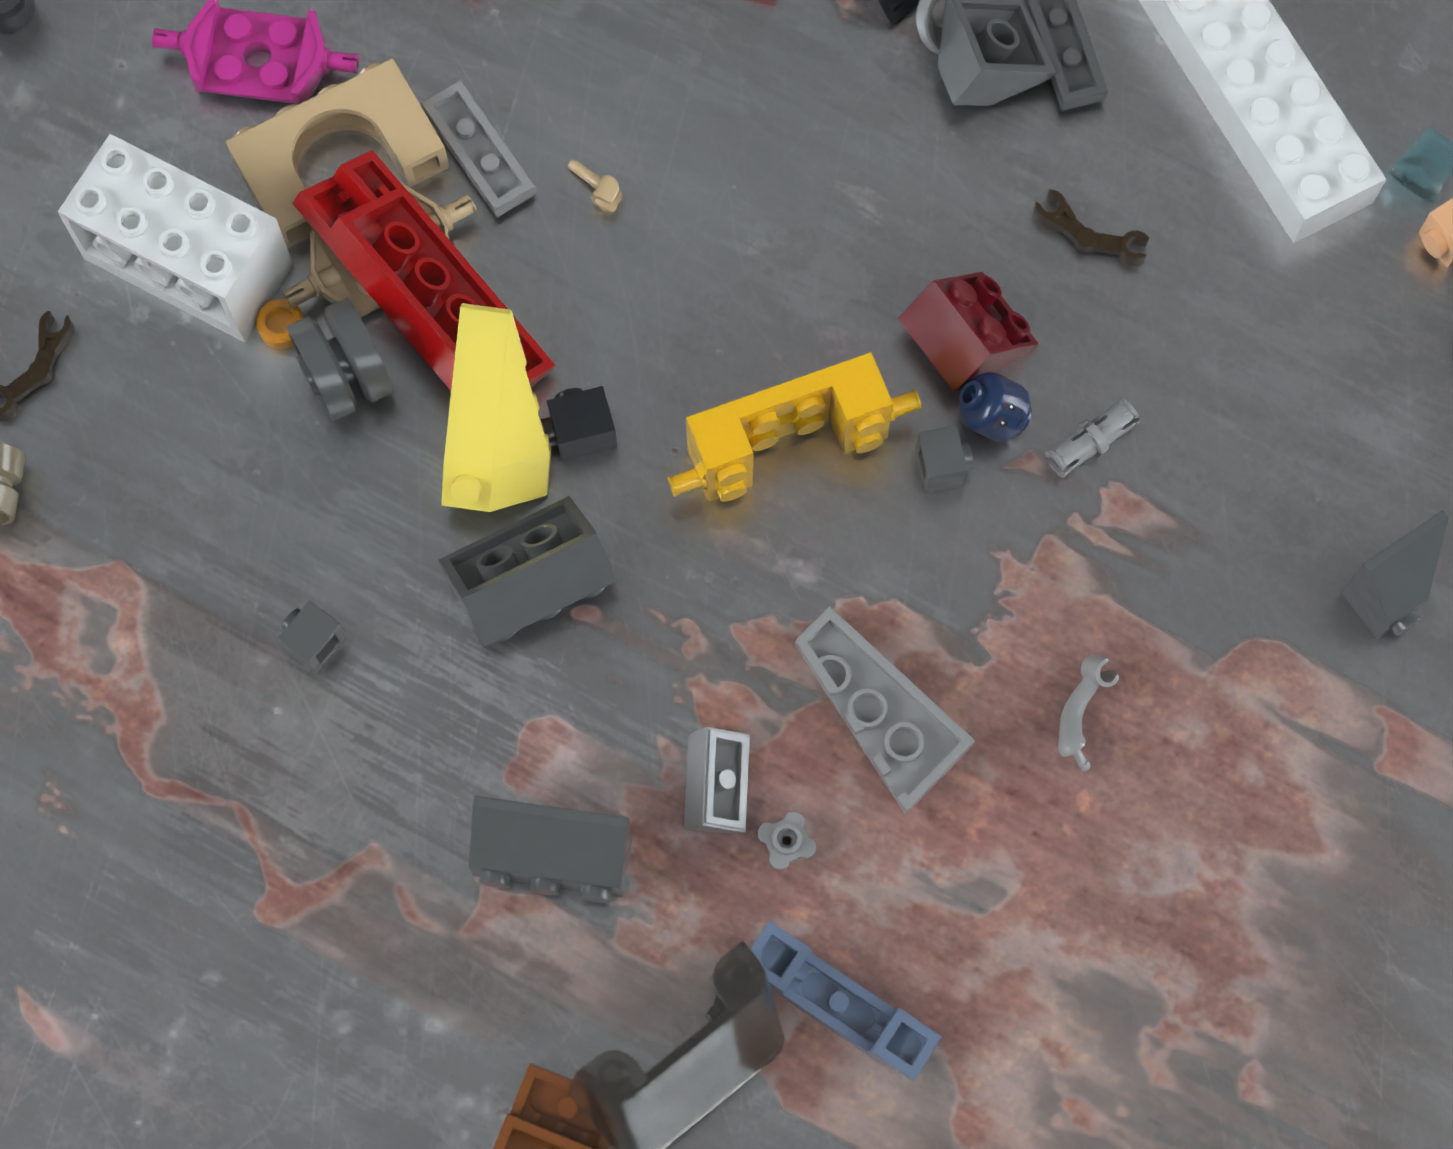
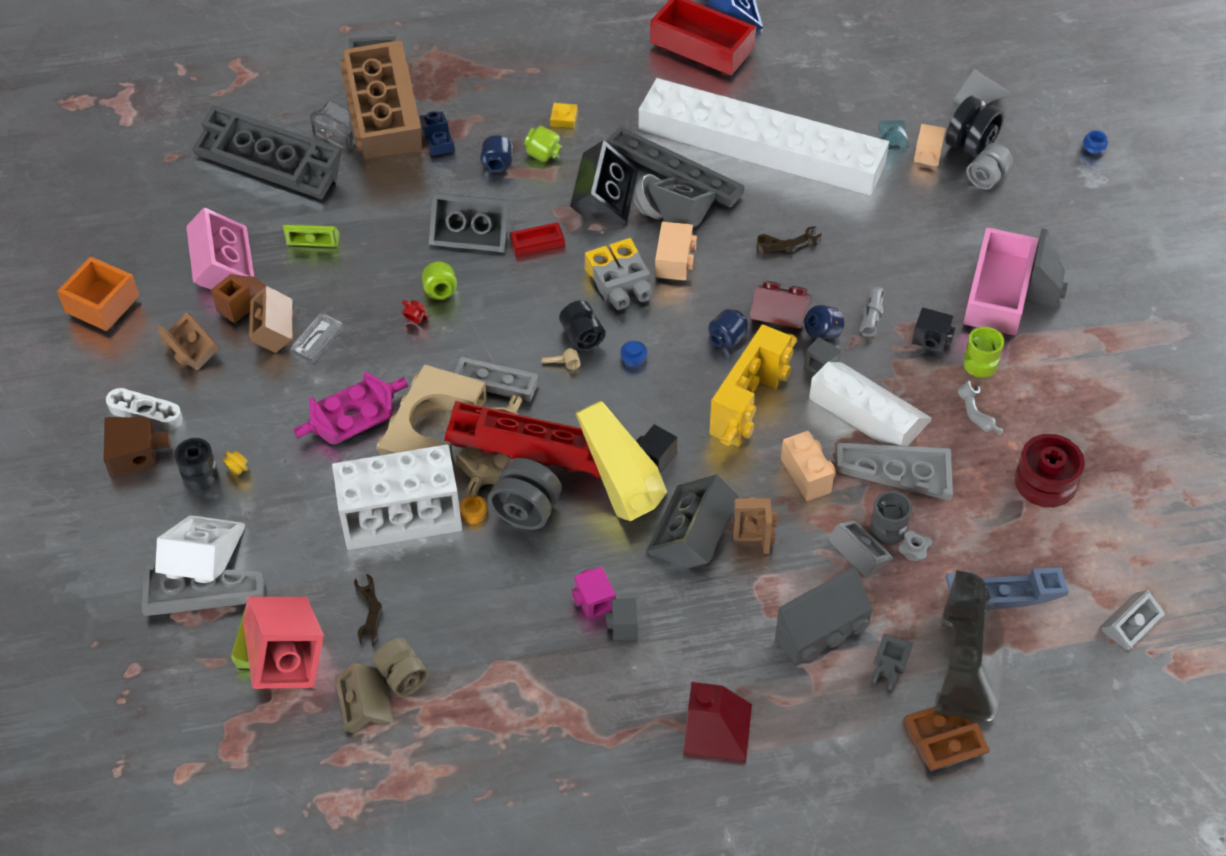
camera: 40 degrees left, 20 degrees down
none -> yellow plate [221,450,248,476]
none -> black wheel [559,300,606,351]
none -> dark pink brick [571,566,616,620]
none -> light grey hips [585,238,652,310]
none -> blue plate [621,341,647,366]
none -> light nougat brick [655,222,697,280]
none -> dark red slope [683,682,752,763]
none -> dark blue head [708,309,748,349]
none -> medium nougat bracket [732,497,777,554]
none -> light nougat brick [781,430,836,502]
none -> white slope [809,362,932,446]
none -> dark grey wheel [870,491,912,545]
none -> dark grey plate [872,634,913,690]
none -> black brick [912,307,956,352]
none -> bright pink piece [963,227,1039,336]
none -> lime wheel [963,326,1004,378]
none -> dark red wheel [1015,434,1085,508]

